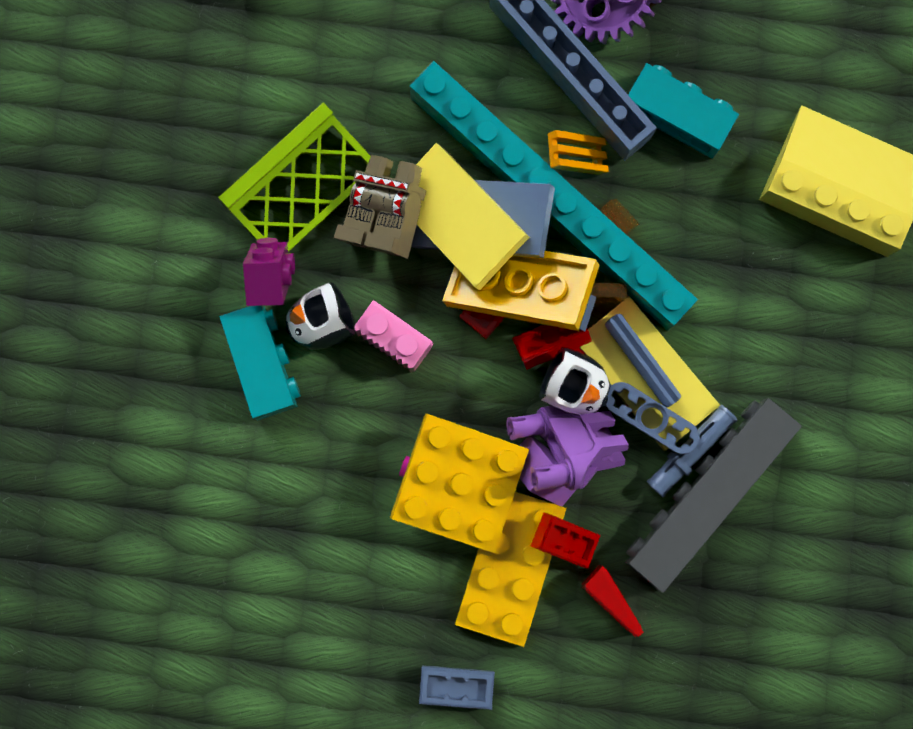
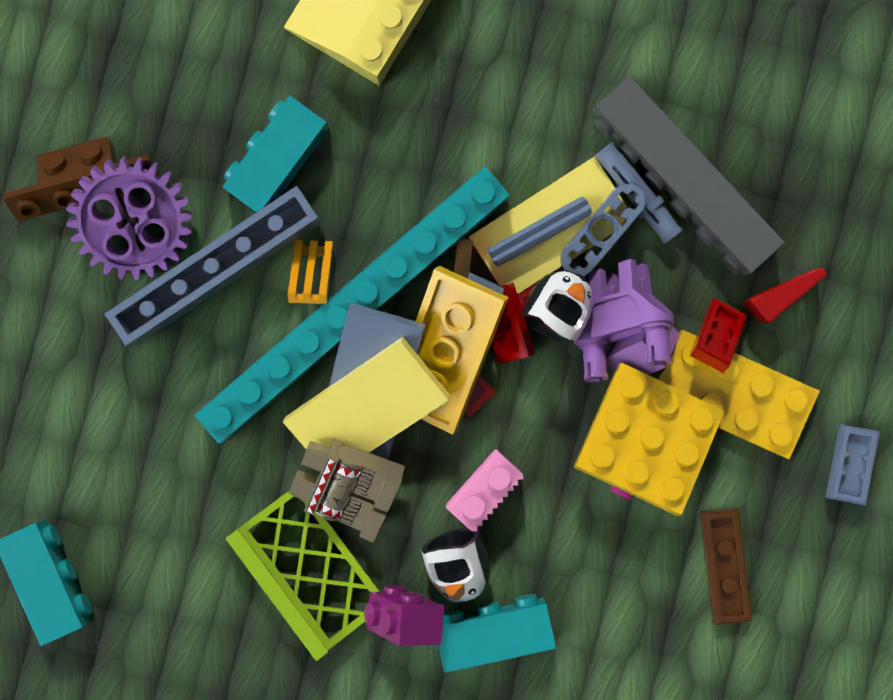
camera: 80 degrees left, 5 degrees up
clear orange tile [601,199,639,234] -> none
none -> reddish brown tile [699,507,752,625]

